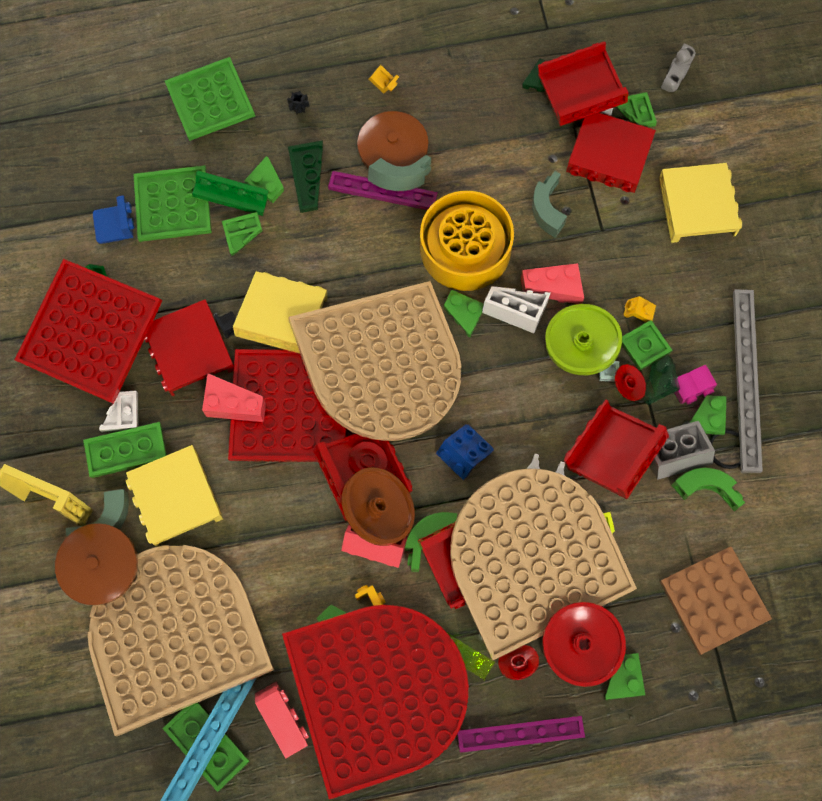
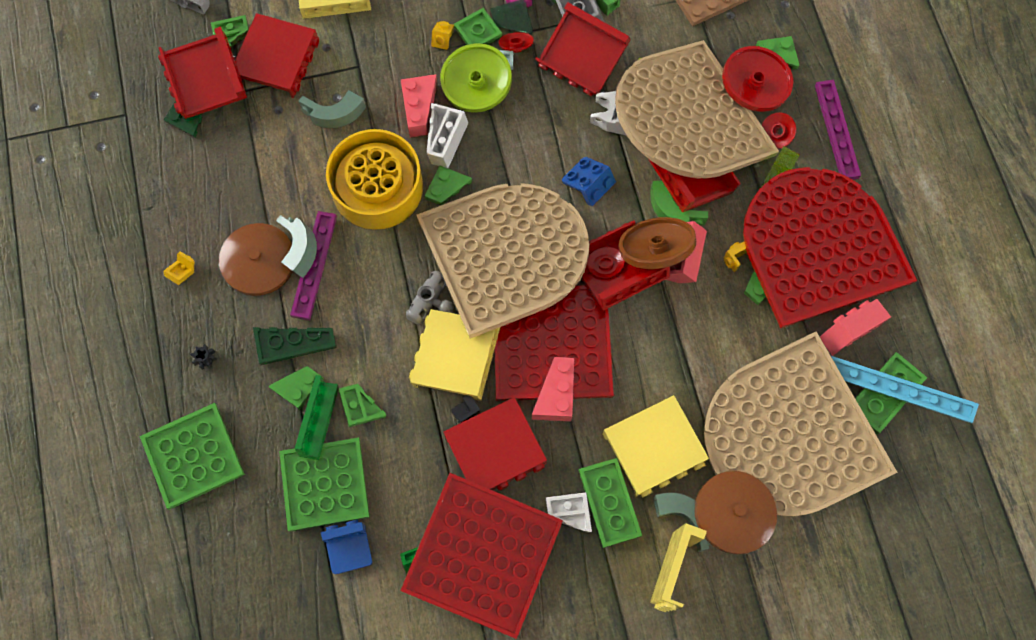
camera: 95 degrees left, 0 degrees up
none -> light grey piece [406,271,454,325]

